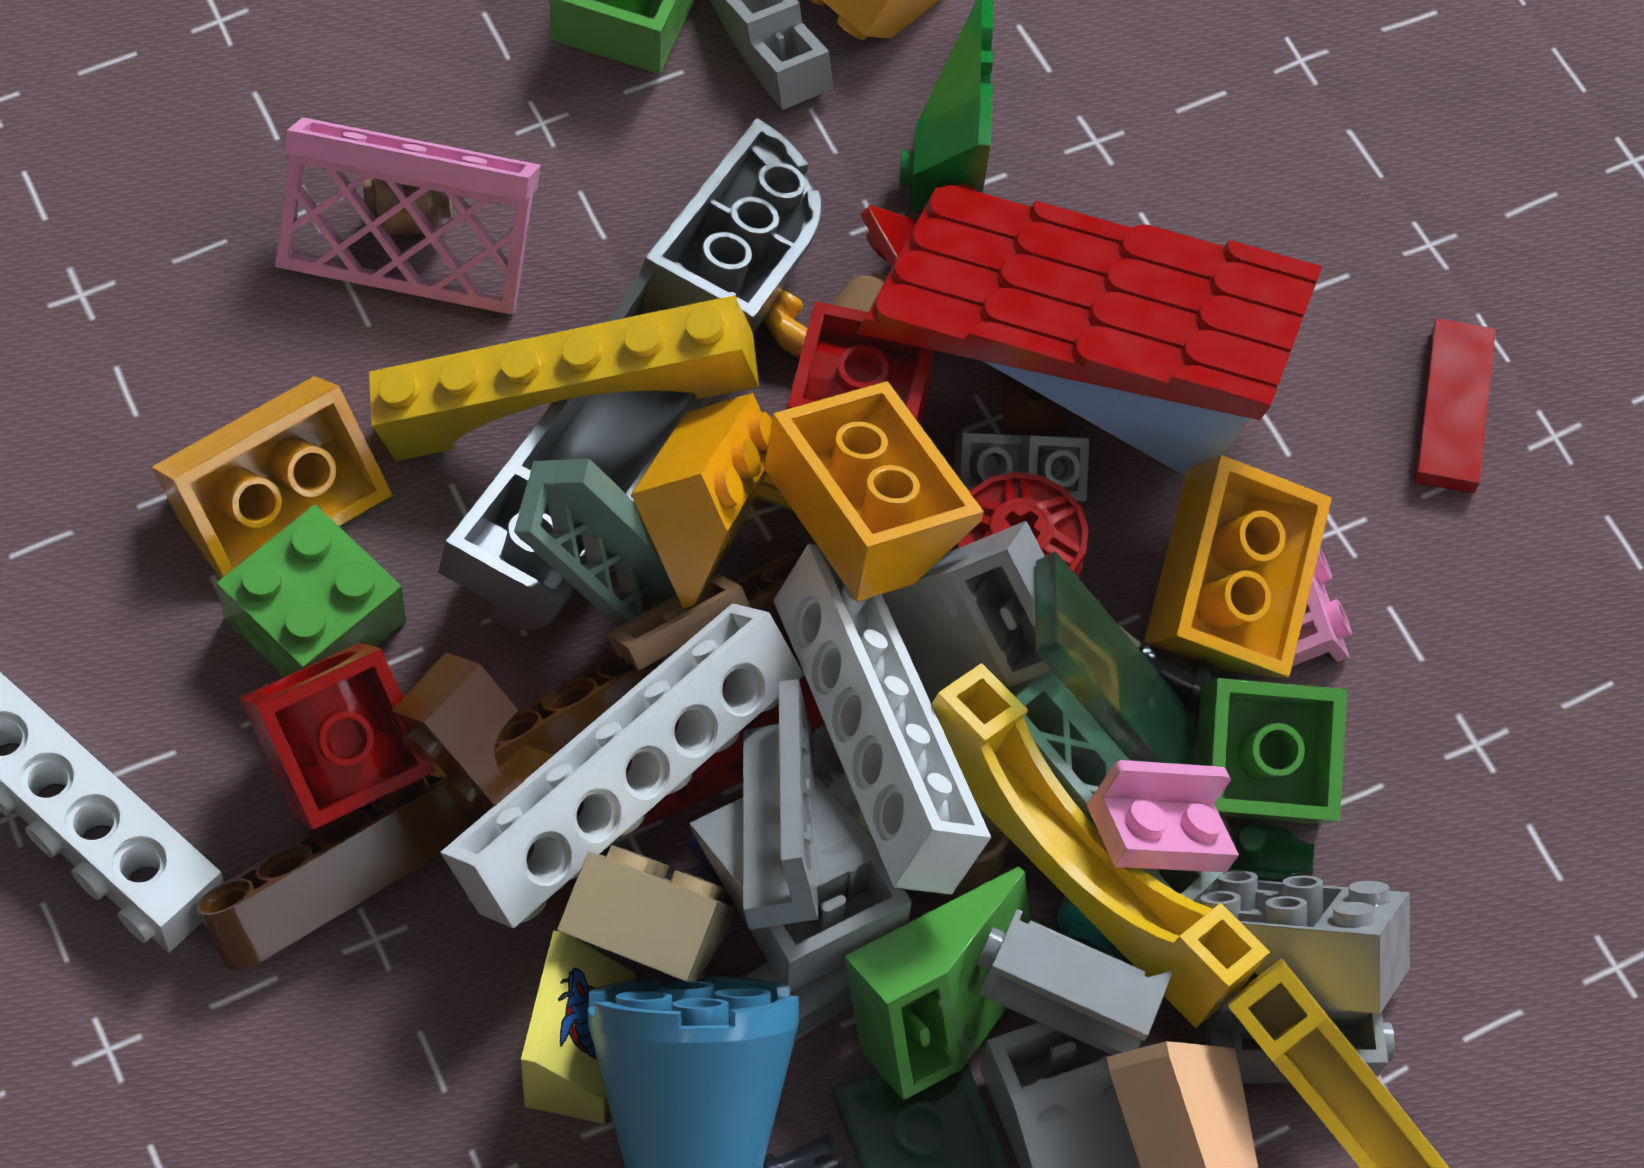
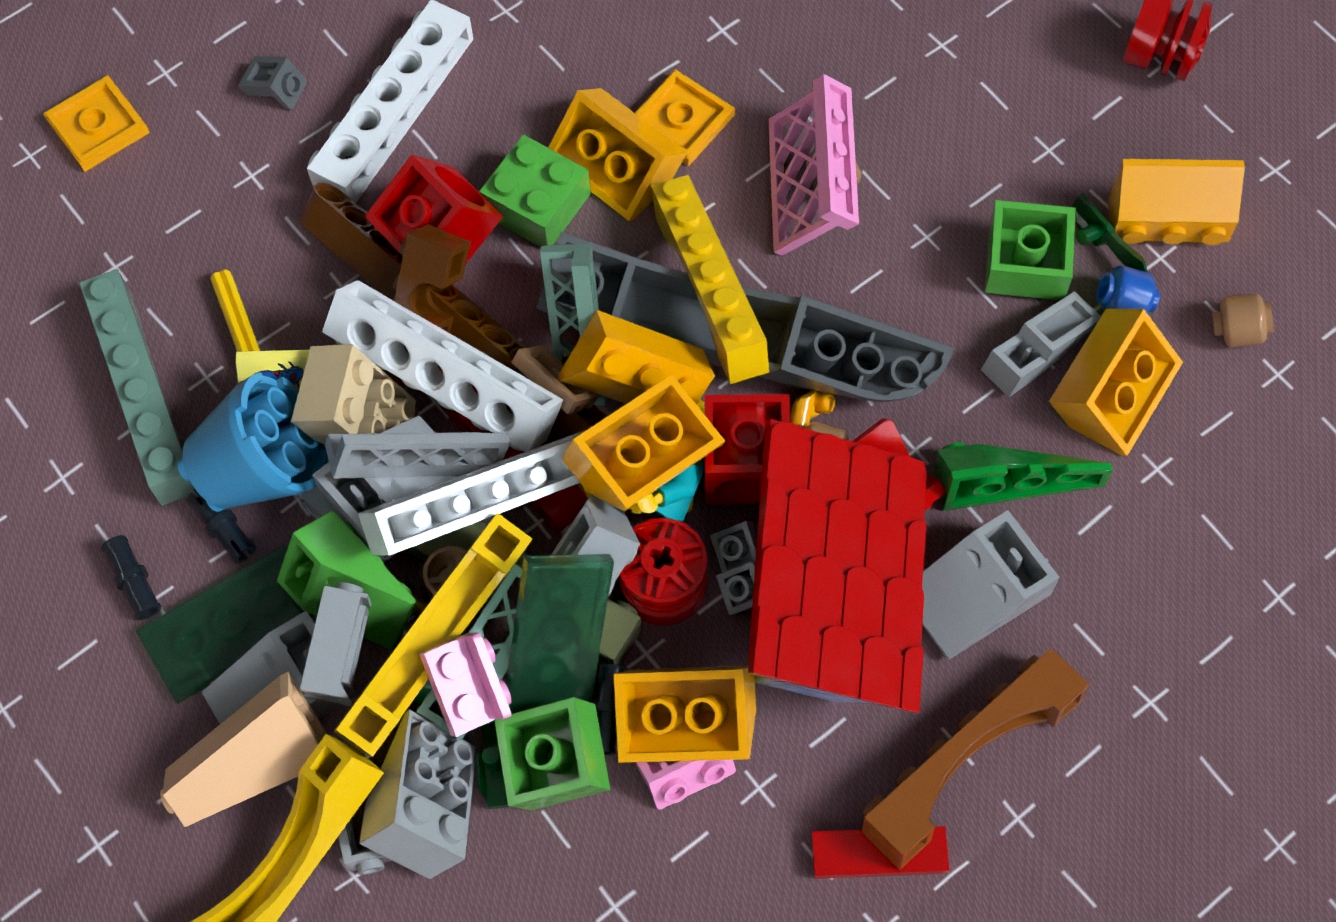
camera: 85 degrees right, 5 degrees up
none -> yellow axle [210,269,260,352]
none -> light orange tile [635,69,735,167]
none -> dark orange arch [862,648,1090,870]
none -> light grey slope [922,510,1060,660]

